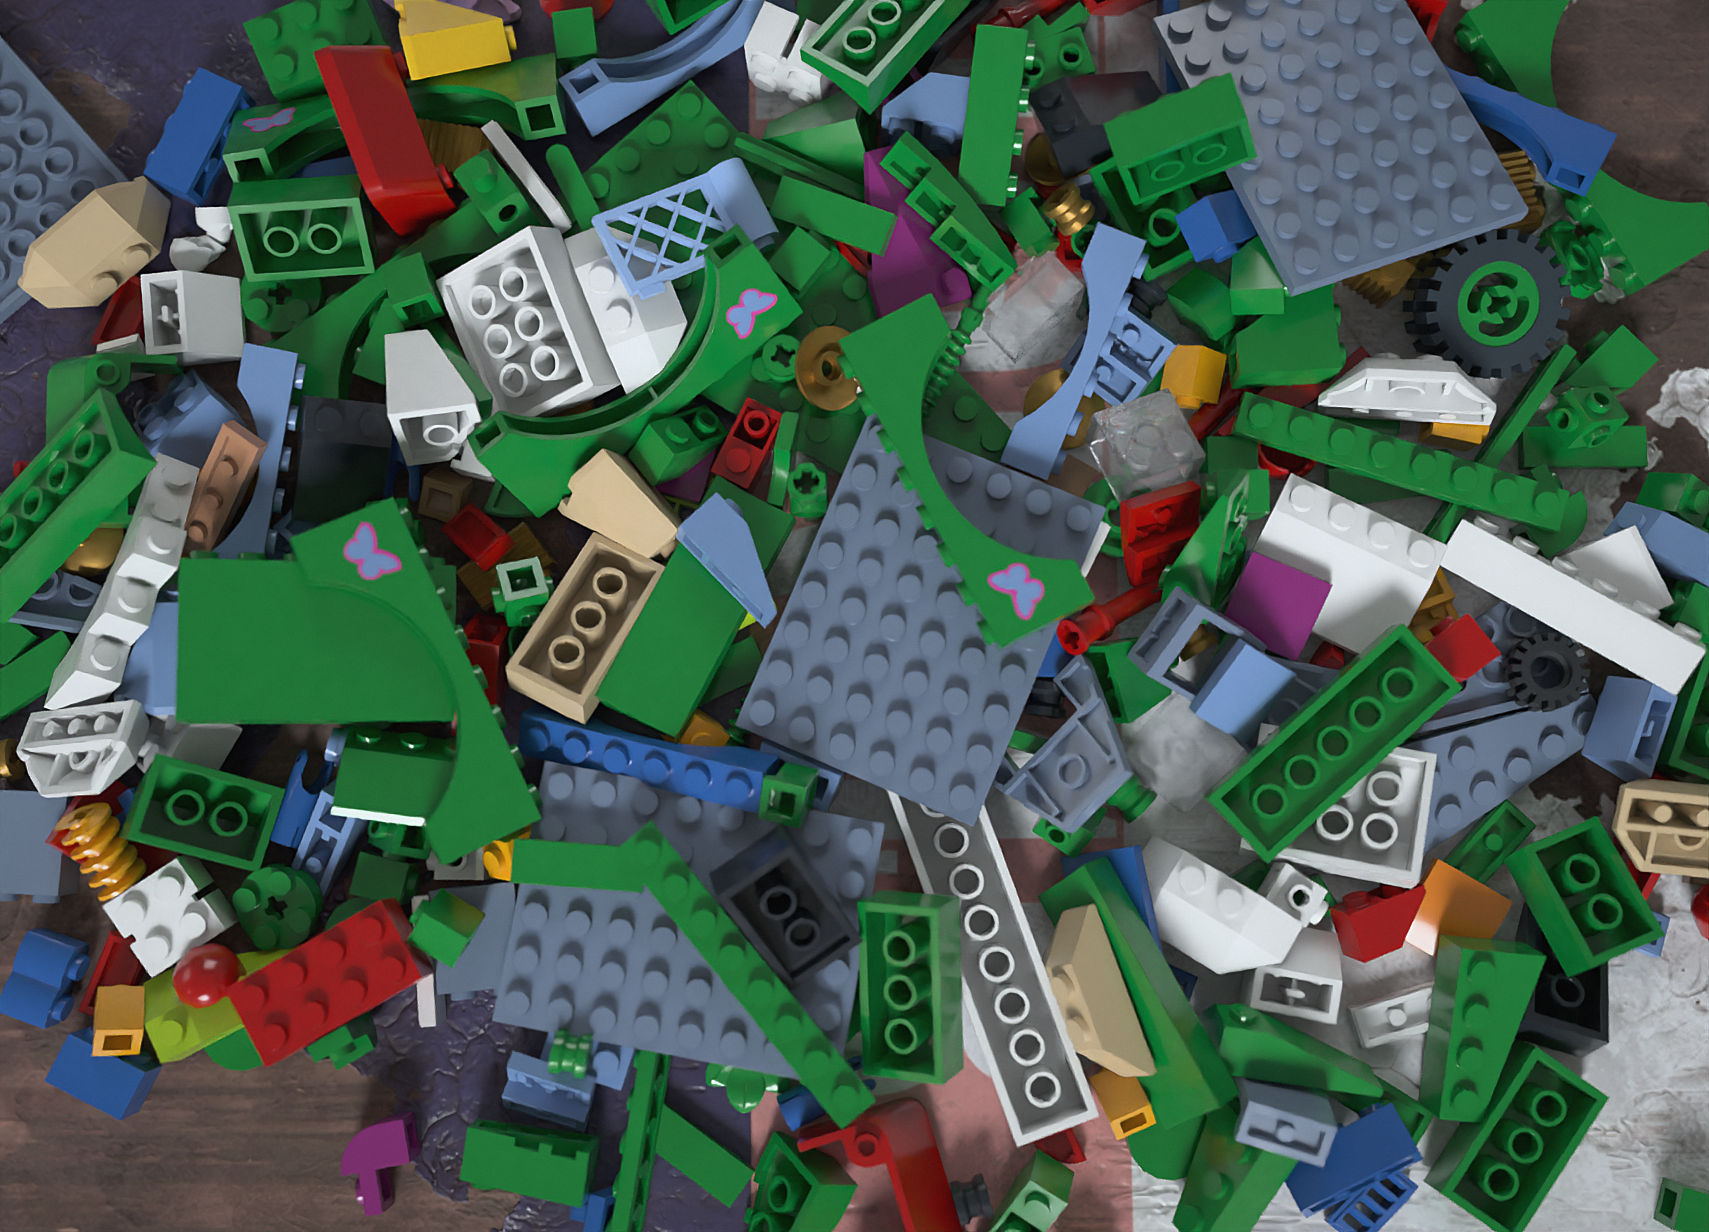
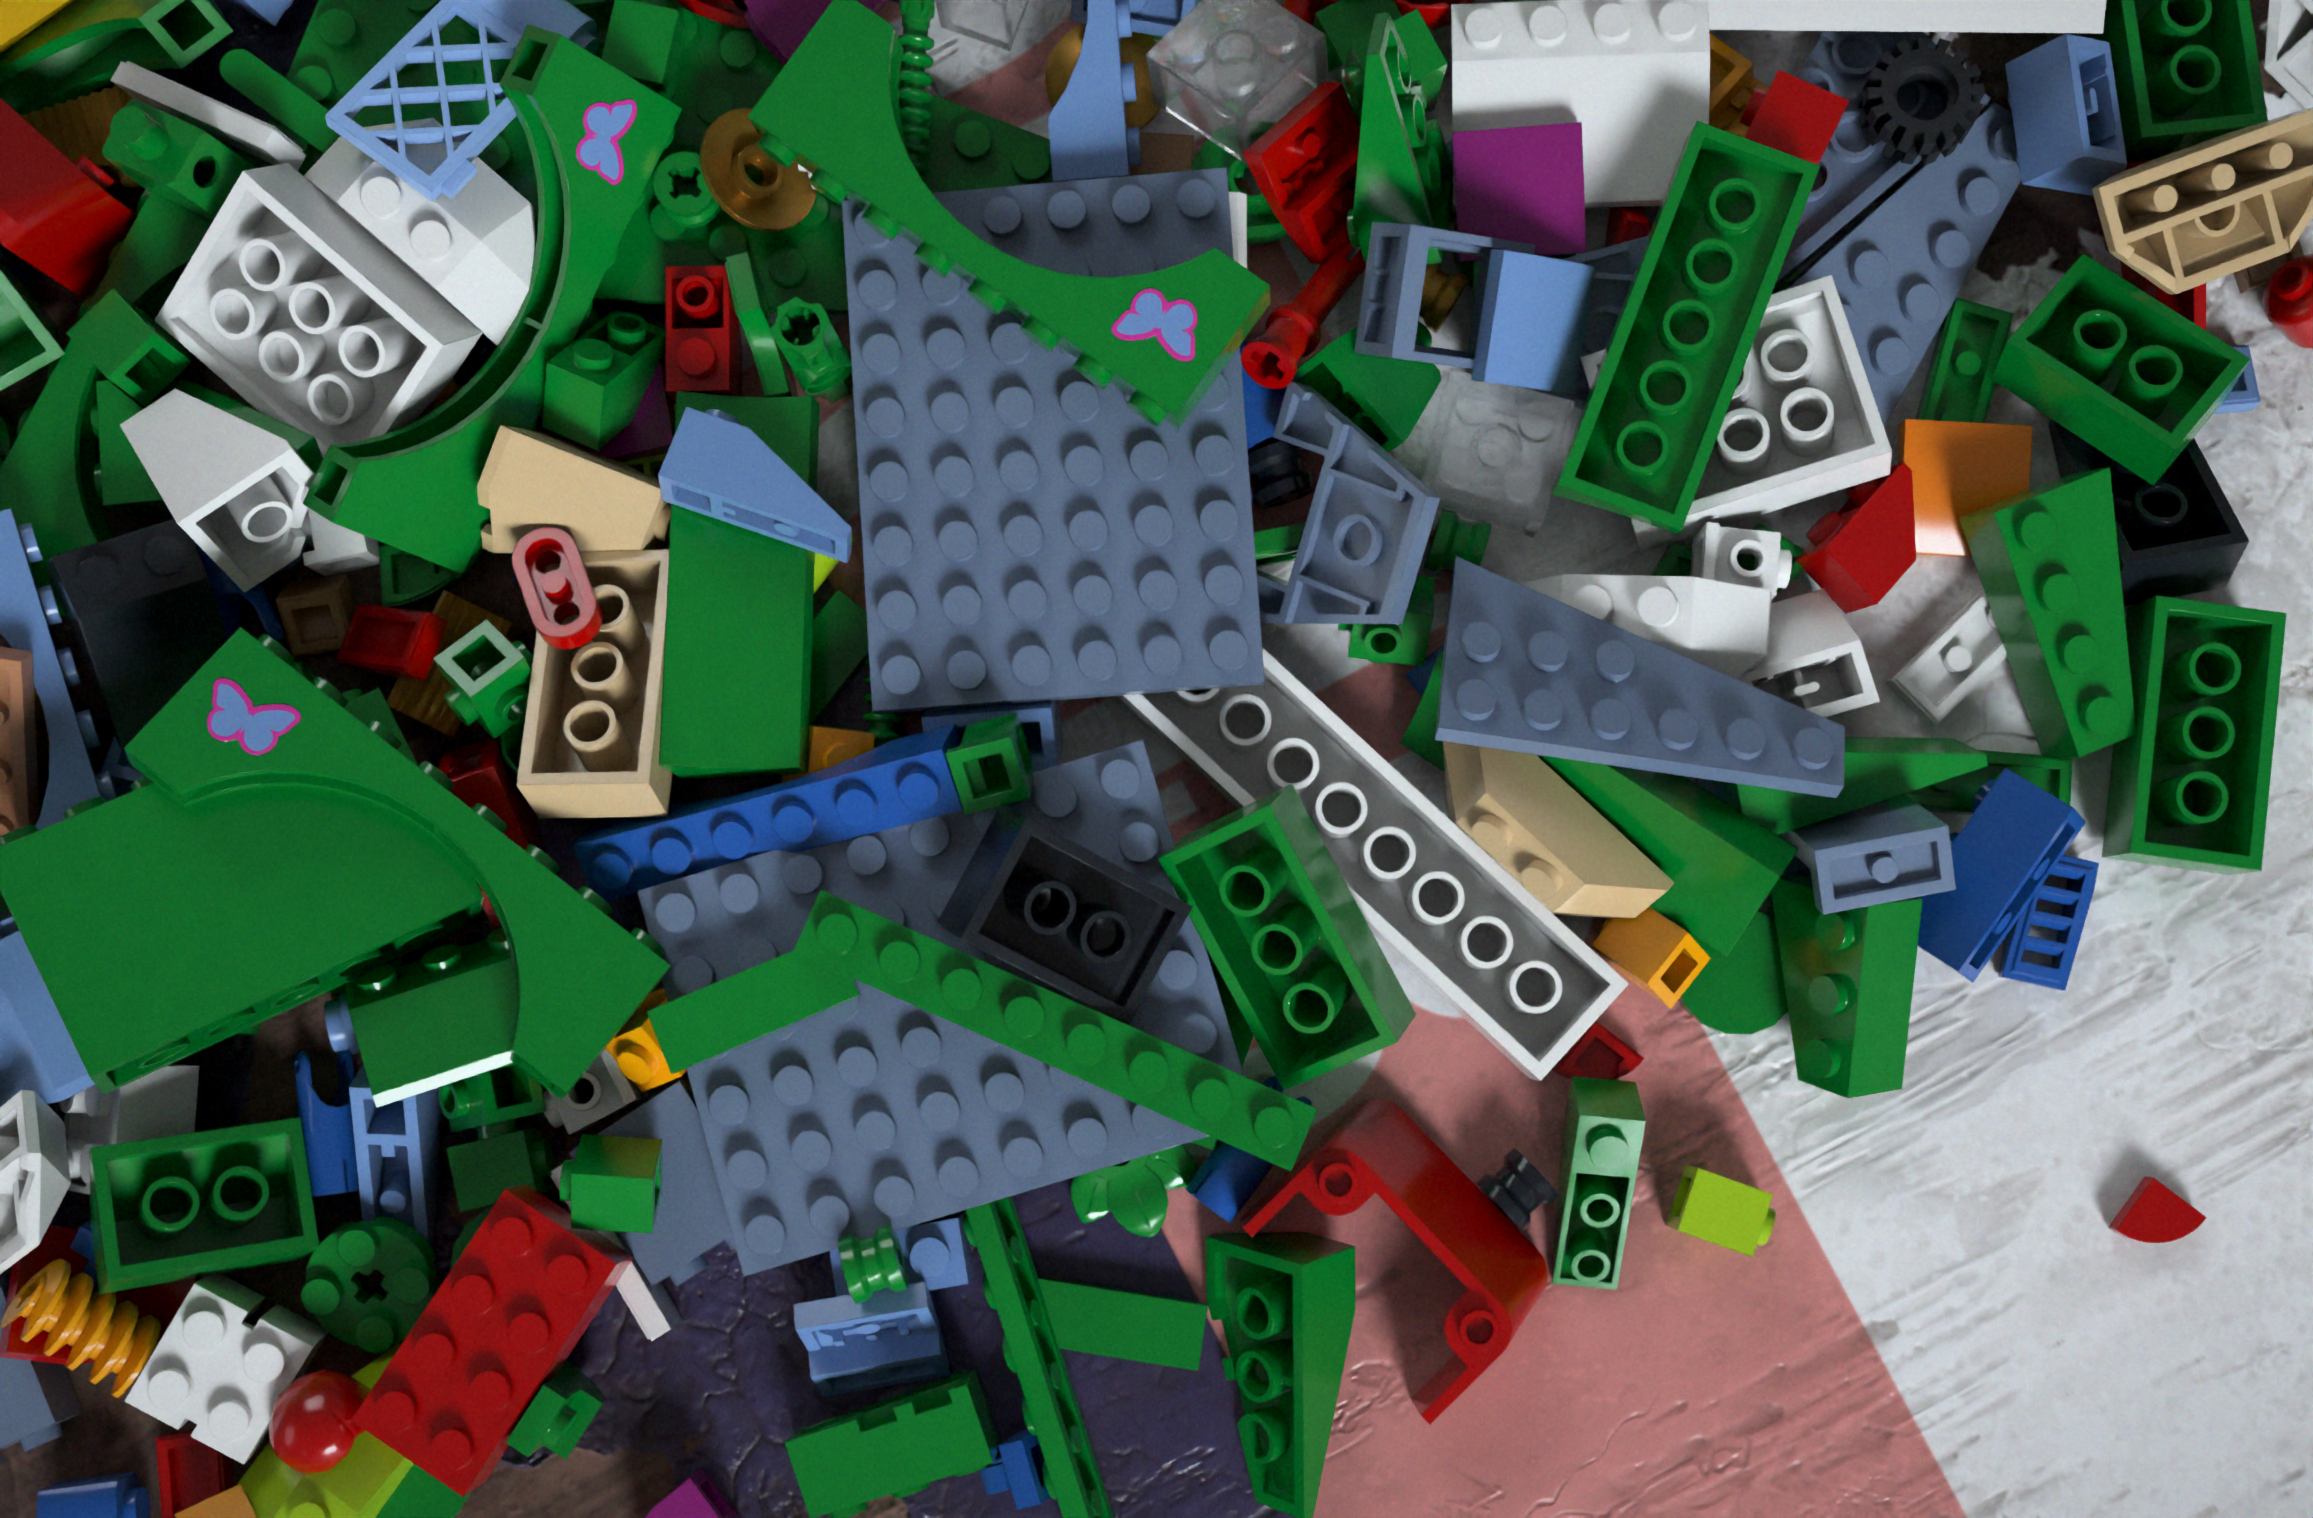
camera: 25 degrees left, 0 degrees up
none -> plate [512,527,603,649]
none -> sand blue wing [1435,556,1845,798]

